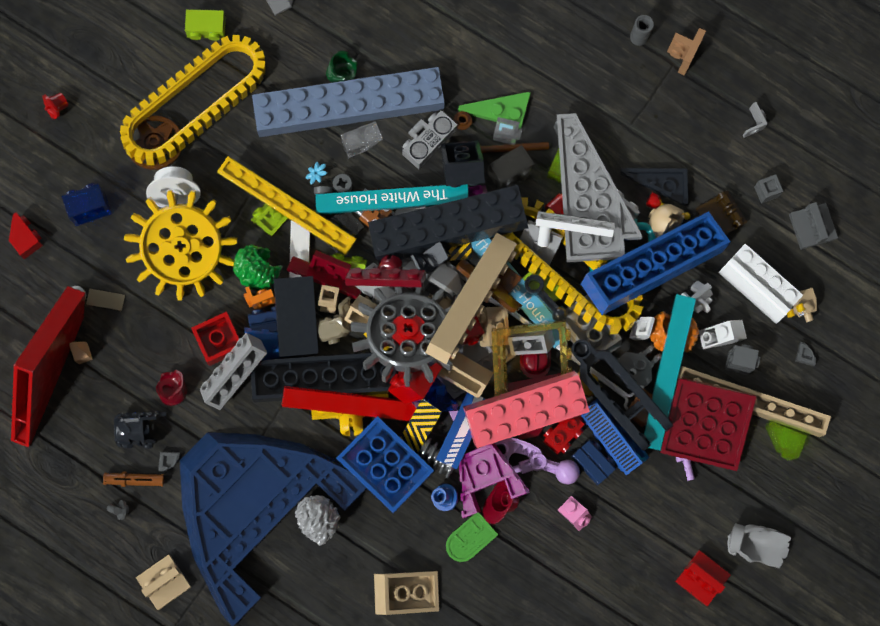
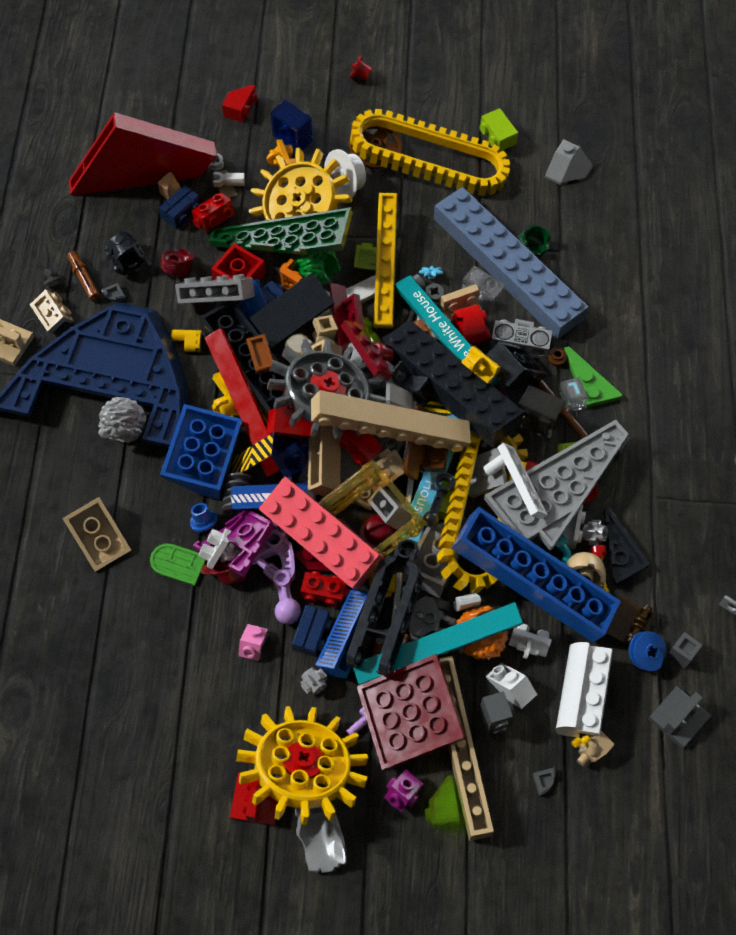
camera: 65 degrees right, 15 degrees down
none -> tan bracket [30,289,74,333]
none -> dark blue brick [159,185,201,229]
none -> yellow piece [172,330,202,352]
none -> red brick [192,192,235,233]
none -> white hips [199,528,236,569]
none -> dark green wing [208,207,353,255]
none -> white bar [213,172,245,187]
none -> yellow gear [236,706,368,825]
none -> dark orange tile [246,334,273,375]
none -> light orange hips [267,140,296,170]
none -> light grey gear [301,667,327,695]
none -> magenta brick [384,770,423,812]
none -> tan bracket [440,284,482,322]
none -> red brick [452,304,491,346]
none -> yellow hips [461,346,501,384]
none -> light grey gear [583,520,608,546]
none -> blue piece [629,631,666,671]

